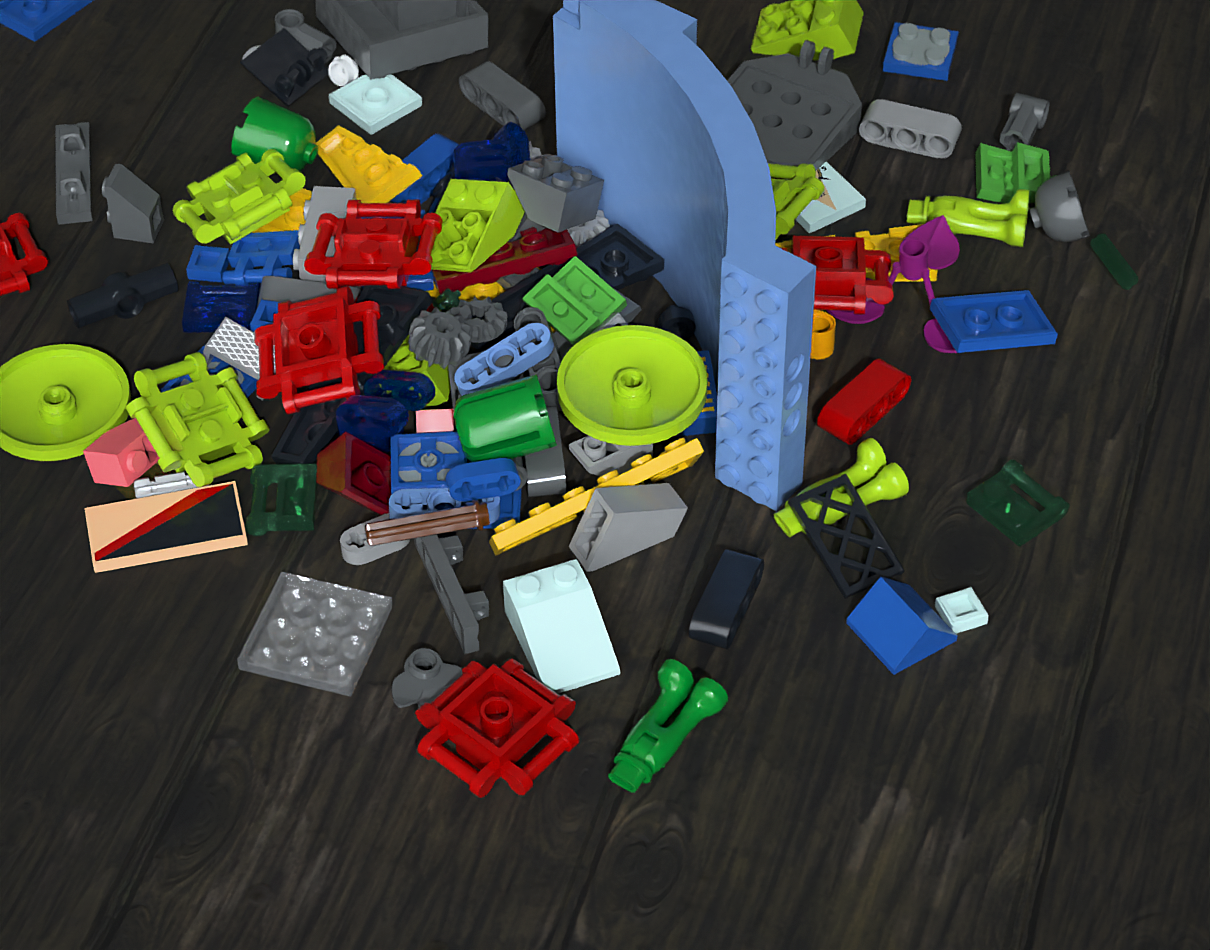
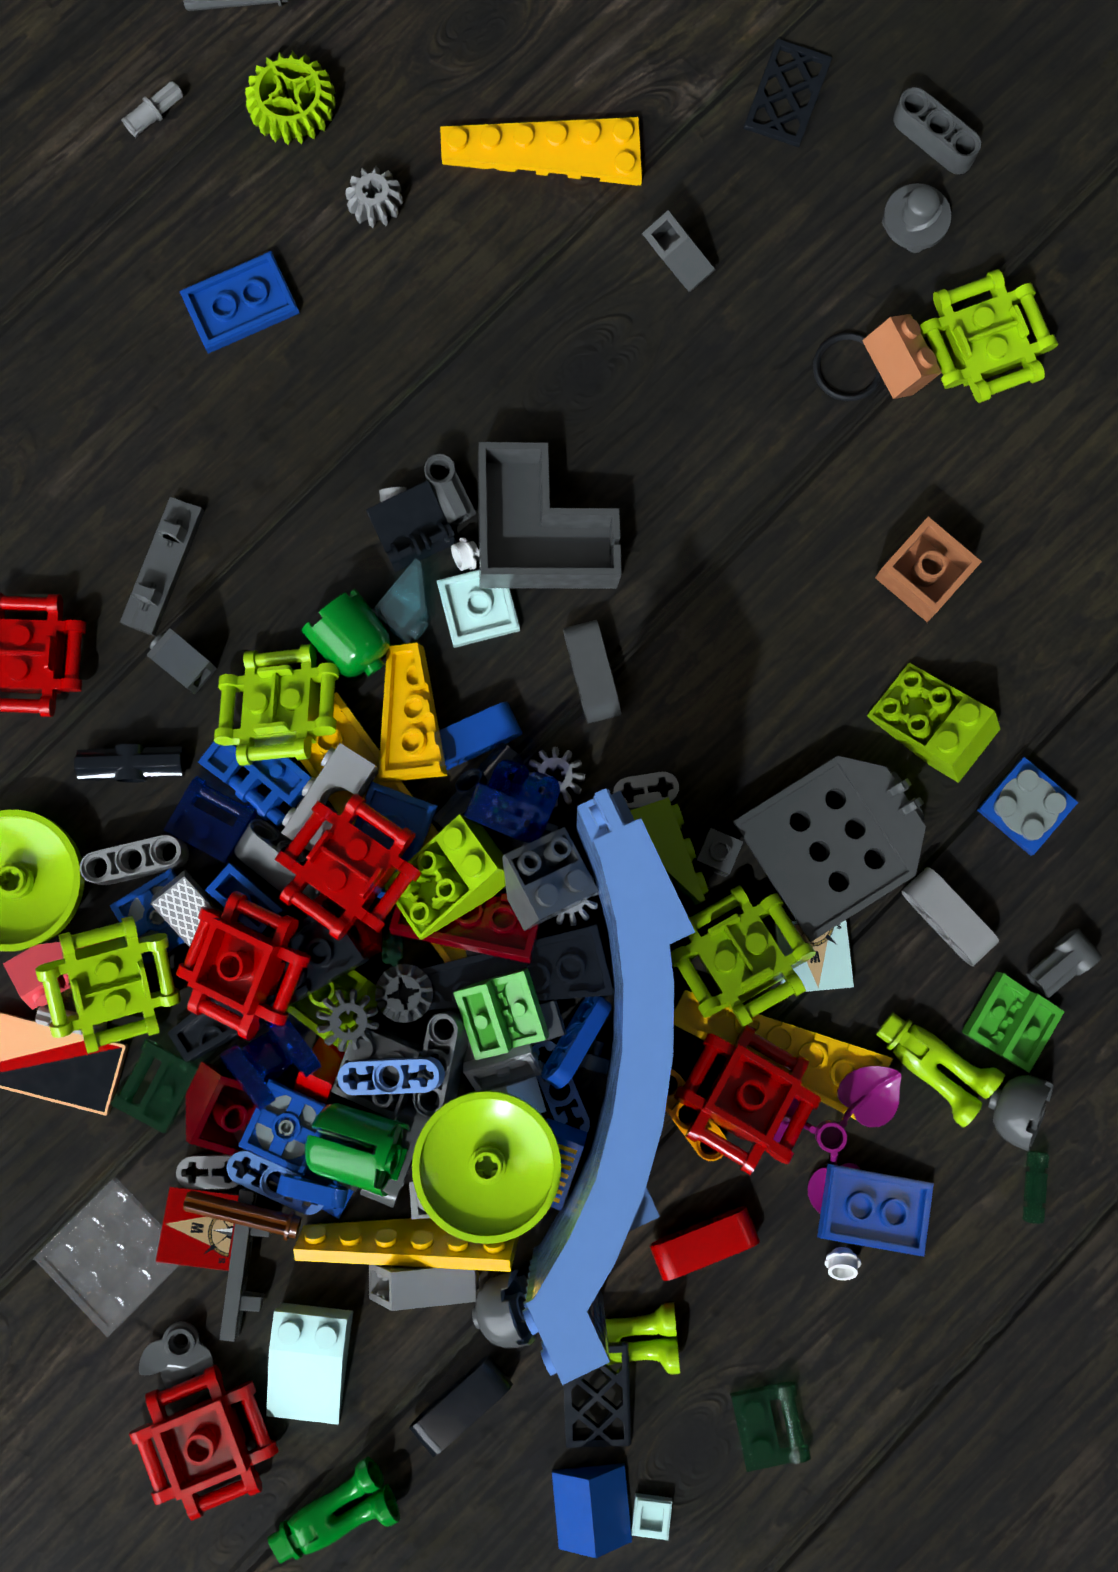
camera: 30 degrees right, 35 degrees up
none -> light grey beam [80,835,189,885]
none -> red tile [156,1187,239,1271]
none -> clear light blue slope [372,558,429,644]
none -> dark grey cylinder [472,1269,537,1348]
none -> blue beam [541,996,611,1089]
none -> white plate [825,1247,861,1280]

